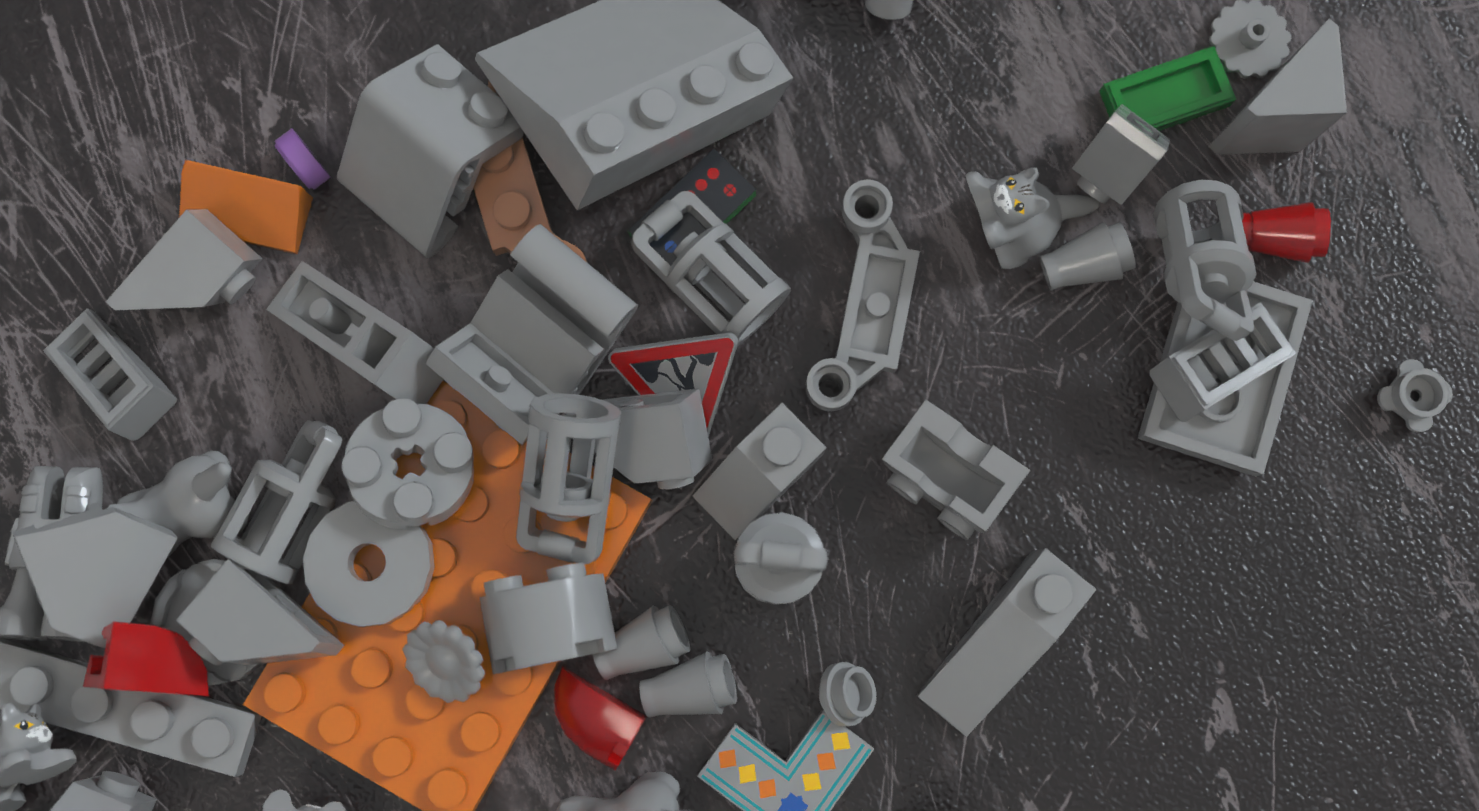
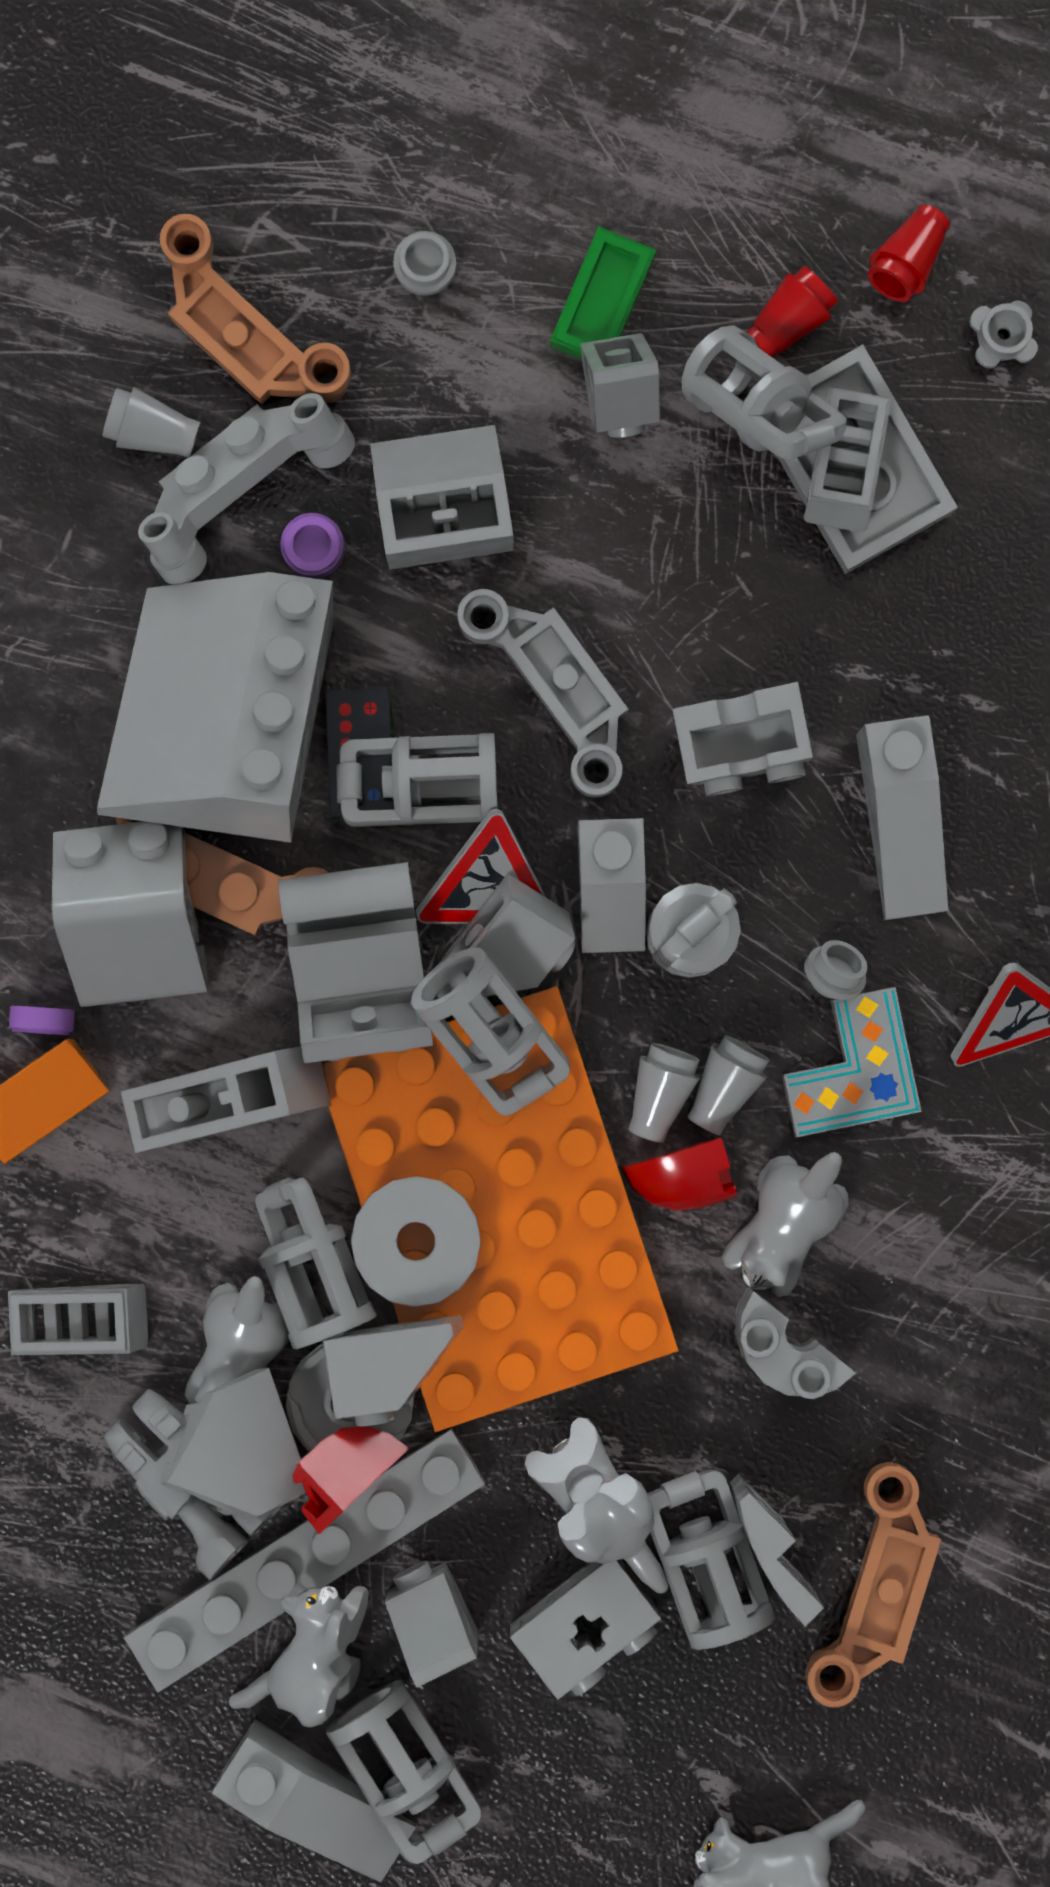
camera: 45 degrees left, 5 degrees up
light grey slope [106,209,262,310] -> none
light grey plate [342,398,474,530] -> none
light grey piece [402,620,485,703] -> none
light grey cylinder [480,563,618,674] -> none
light grey animal [965,167,1100,269] -> none
light grey cone [1039,222,1136,290] -> none
light grey piece [1208,0,1291,79] -> none
light grey slope [1208,19,1347,155] -> none
none -> medium lavender tile [280,513,345,579]
none -> light grey slope [370,425,514,570]
none -> red cone [867,204,950,302]

